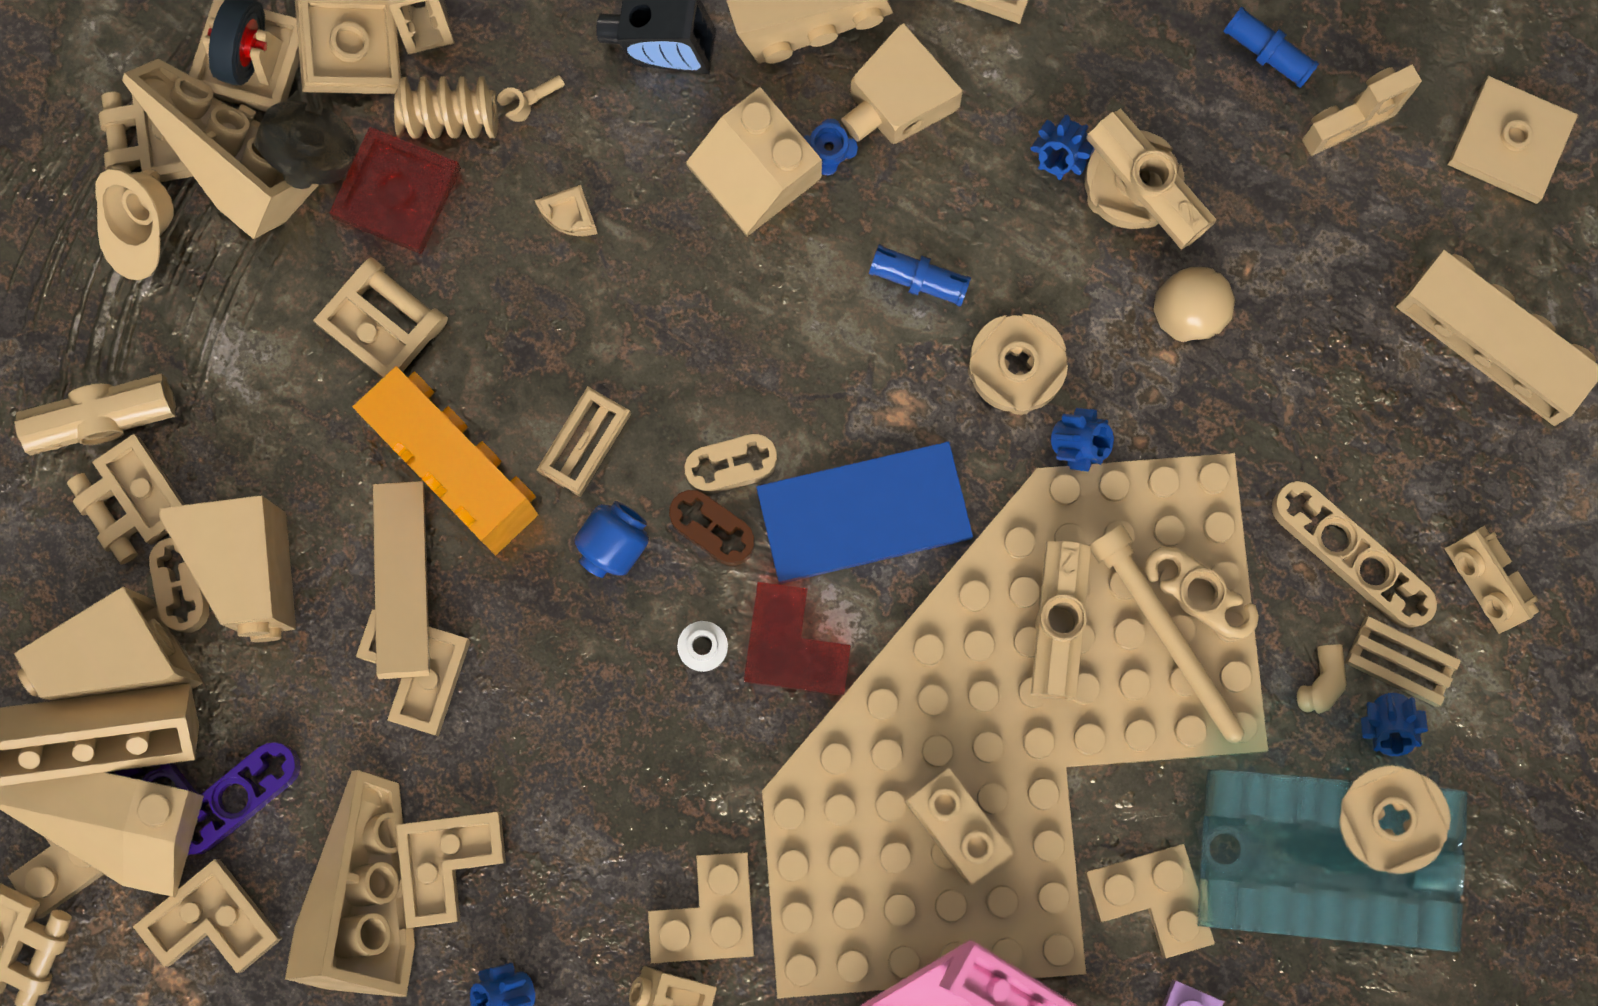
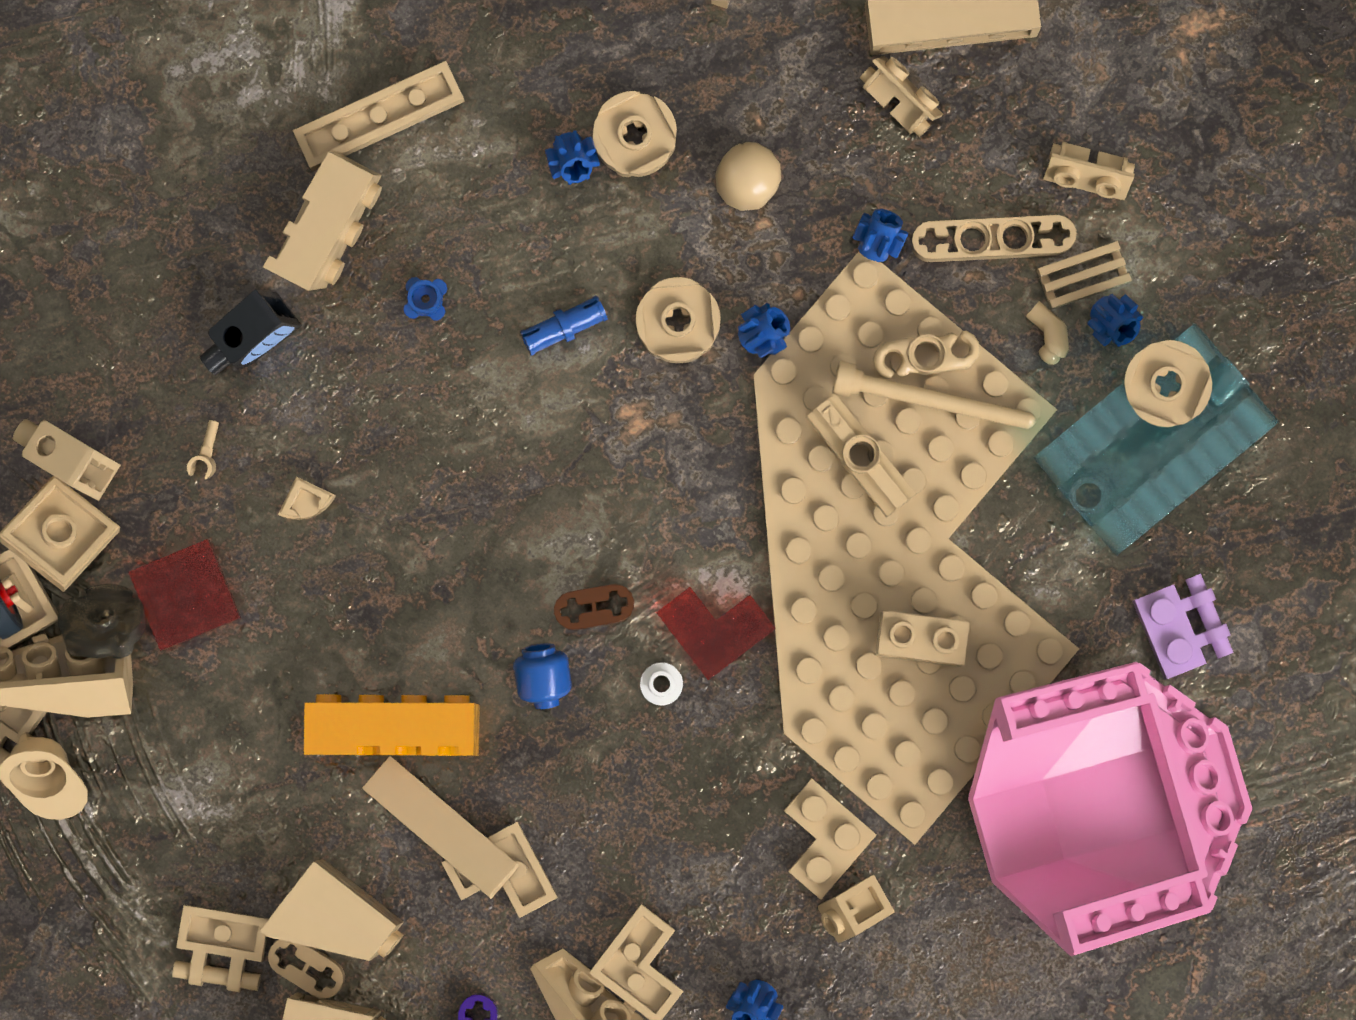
camera: 45 degrees left, 5 degrees up
tan piece [14,373,176,456] -> none
tan plate [313,257,448,378] -> none
tan piece [394,76,499,139] -> none
tan tile [537,386,631,497] -> none
tan beam [684,434,777,495] -> none
tan slope [686,87,822,237] -> none
blue tile [756,441,973,584] -> none
tan torso [841,23,963,144] -> none
tan plate [1084,844,1215,958] -> none
tan piece [1086,108,1216,250] -> none
none -> blue gear [852,209,908,262]
none -> tan hinge [860,56,943,137]

